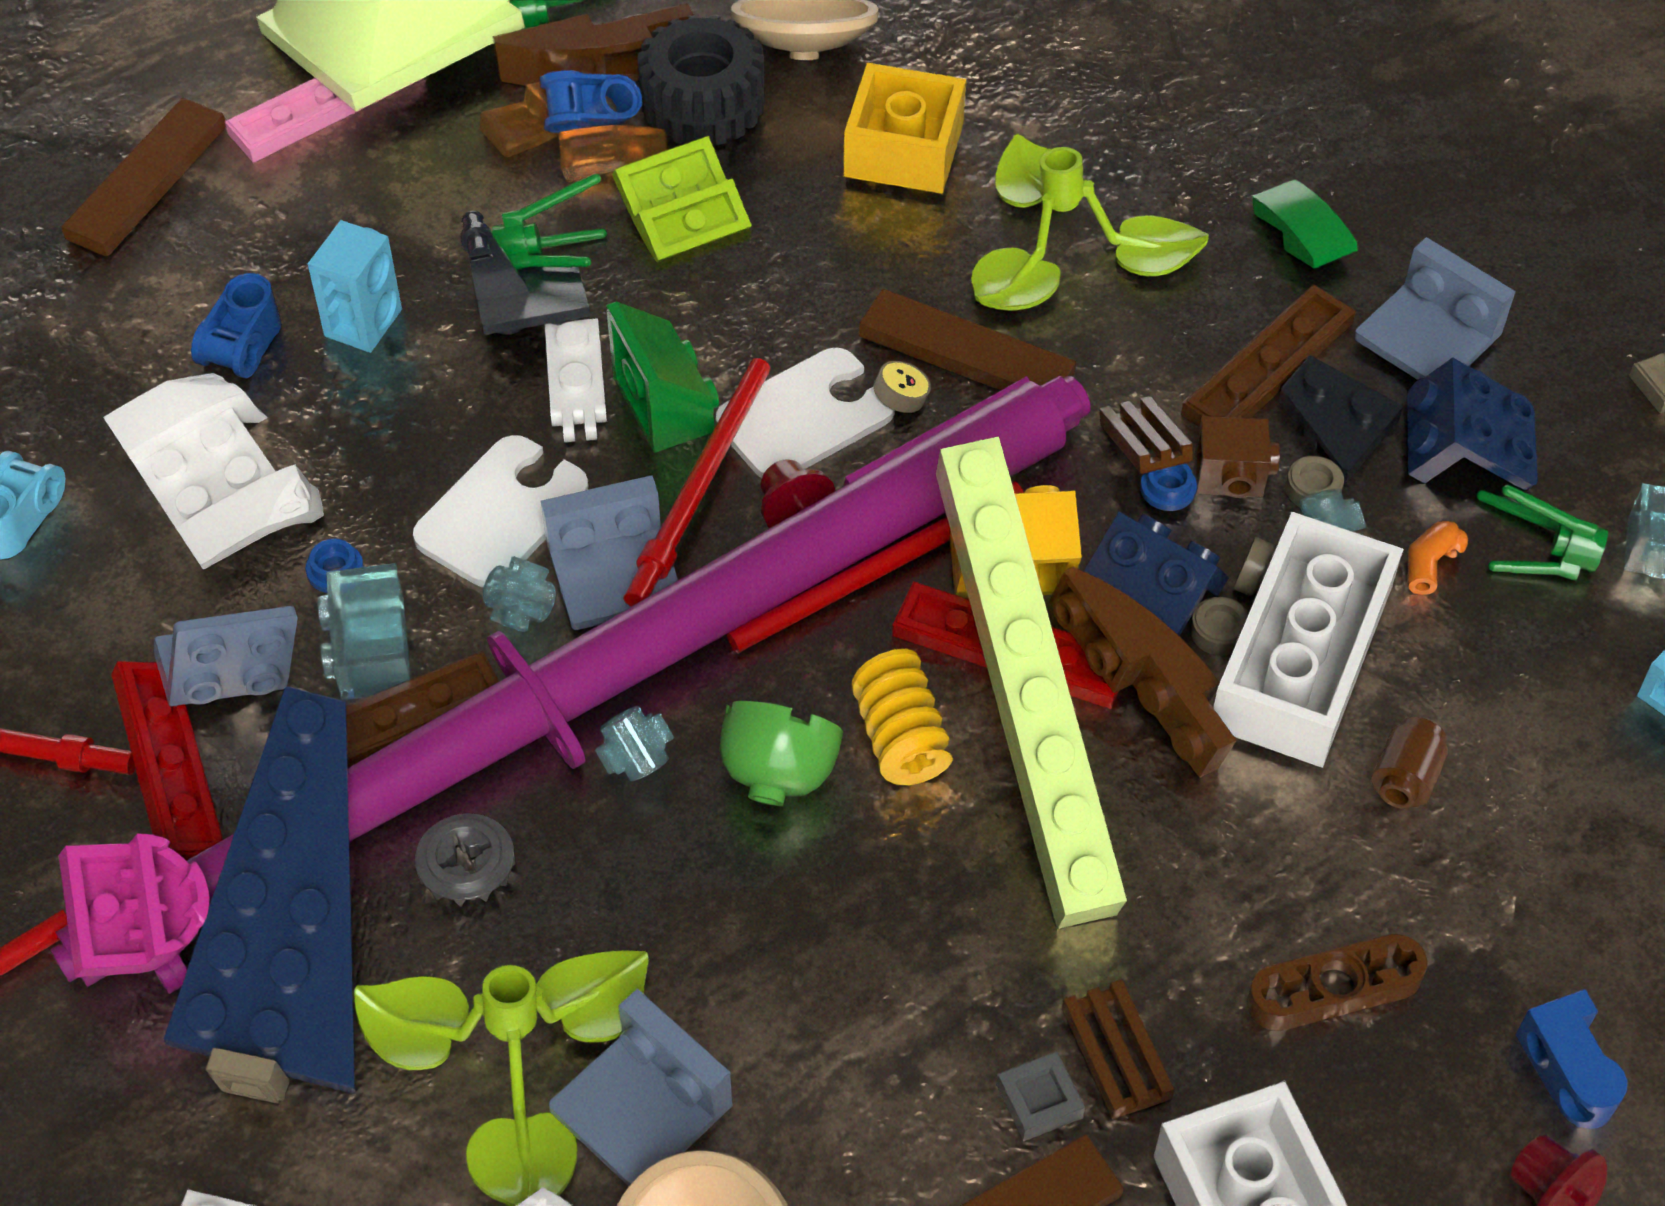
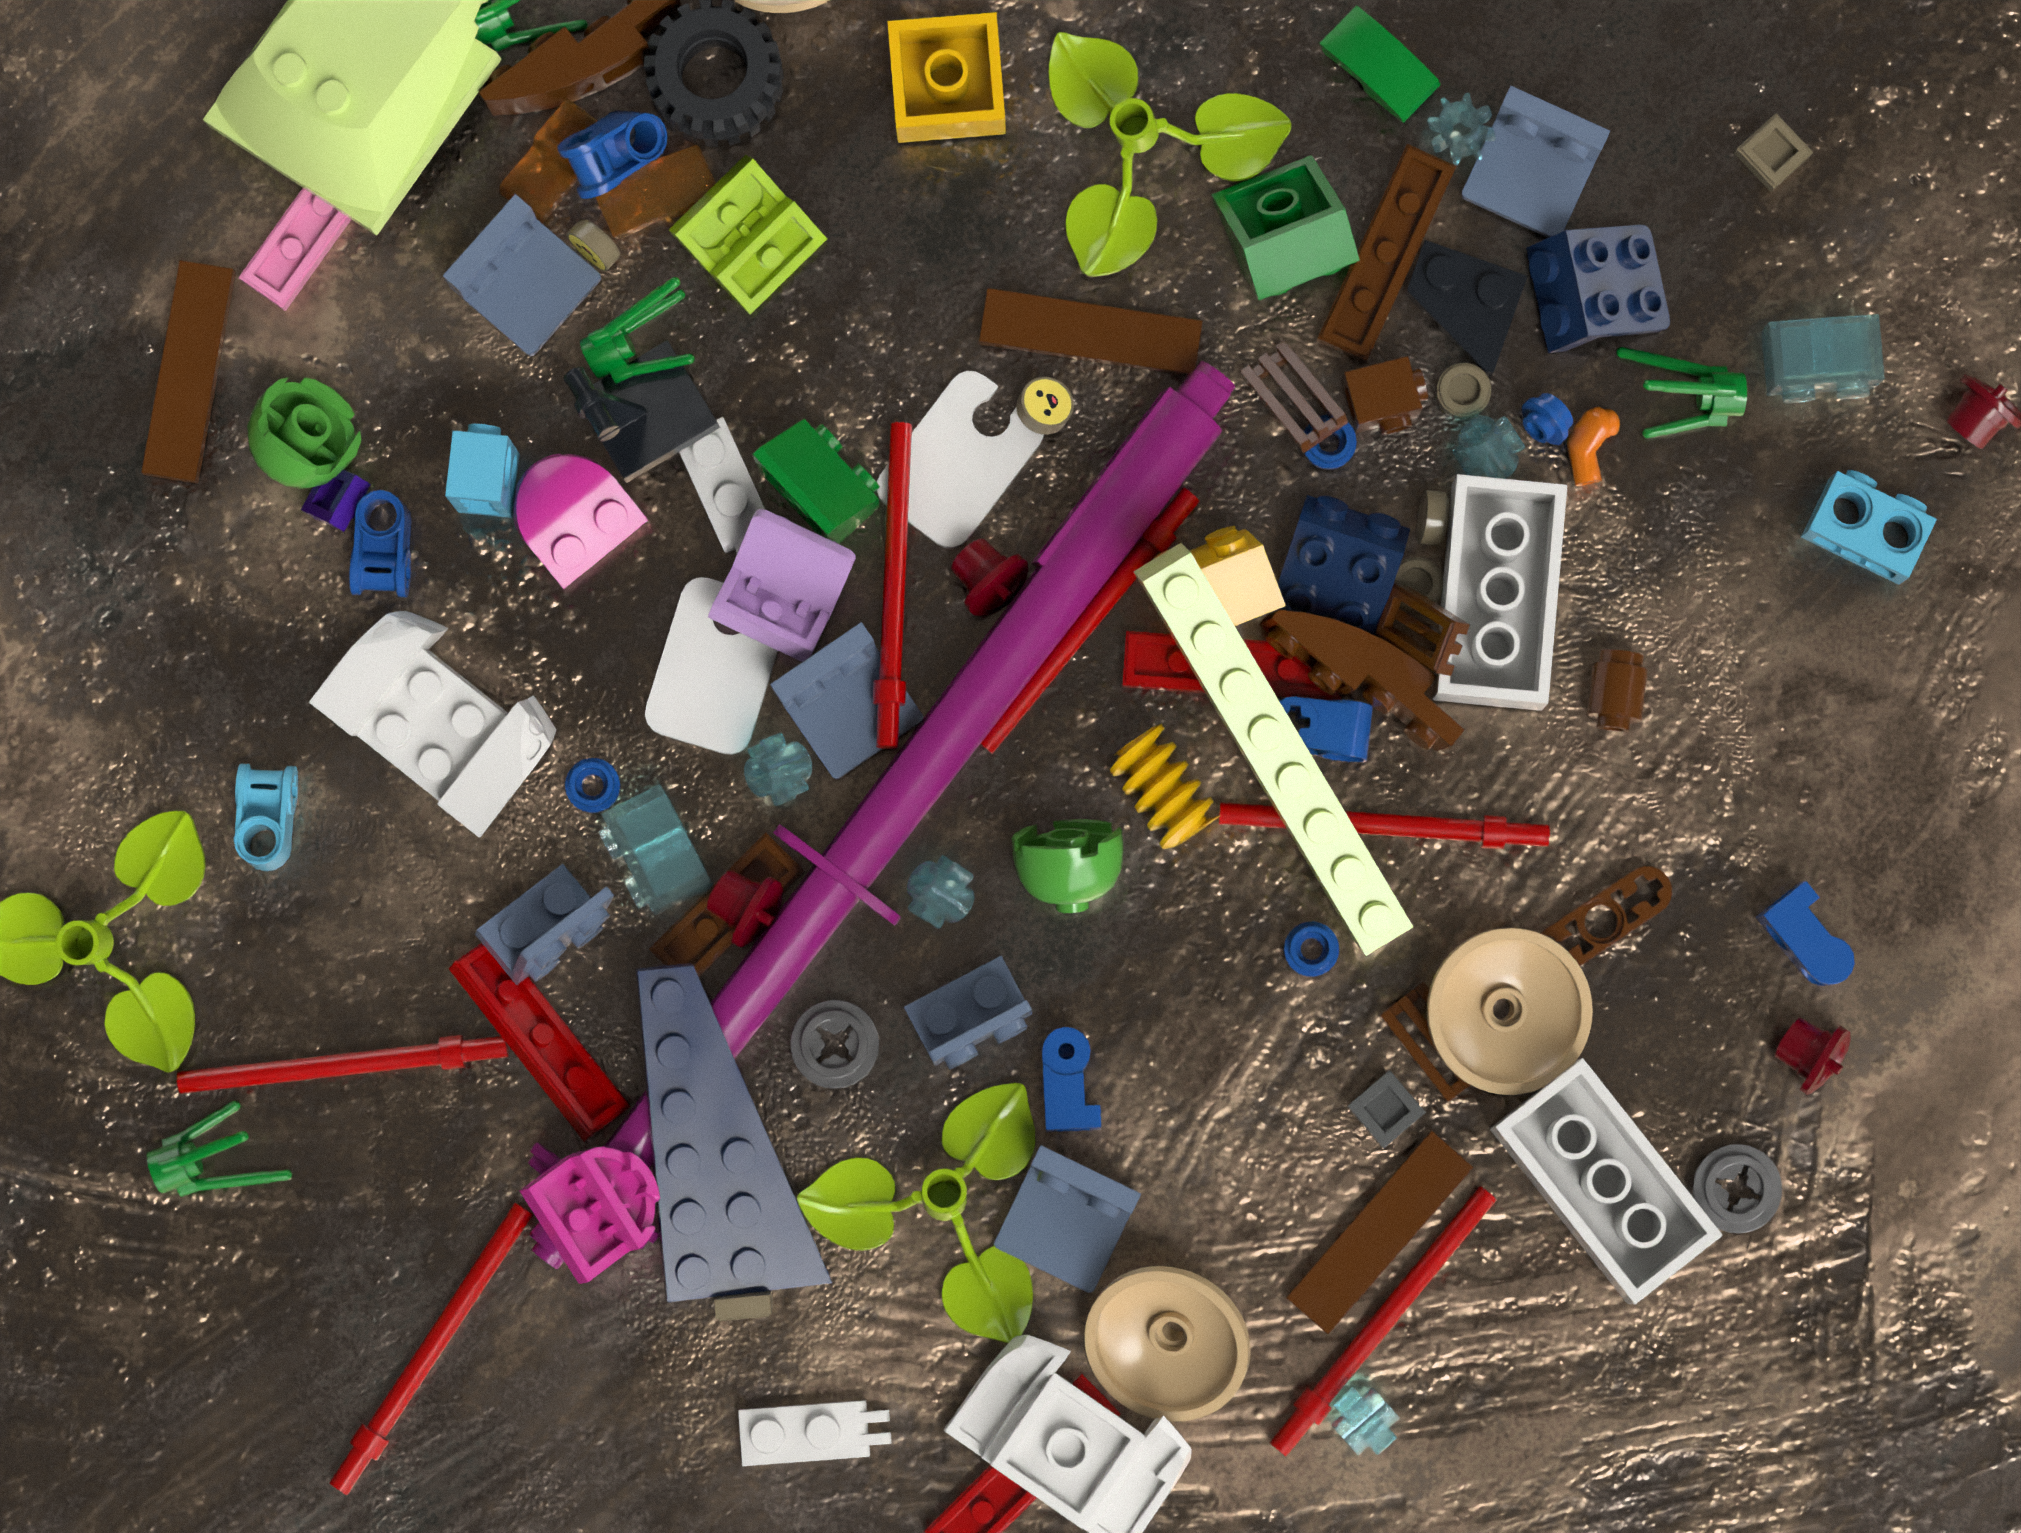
camera: 15 degrees left, 30 degrees up
none -> bright green cylinder [247,377,361,489]
none -> dark purple plate [300,470,371,532]
none -> sand blue bracket [443,194,601,356]
none -> slope [513,454,648,589]
none -> dark tan tile [567,219,620,271]
none -> dark red piece [707,870,783,947]
none -> lavender bracket [708,509,856,662]
none -> sand blue bracket [904,956,1032,1070]
none -> blue leg [1042,1027,1101,1133]
none -> green slope [1211,155,1360,300]
none -> red bar [1219,802,1550,849]
none -> blue piece [1279,696,1373,762]
none -> blue plate [1284,921,1339,977]
none -> reddish brown tile [1375,583,1470,676]
none -> tan dish [1426,928,1593,1095]
none -> clear light blue gear [1427,93,1496,165]
none -> blue plate [1522,393,1573,445]

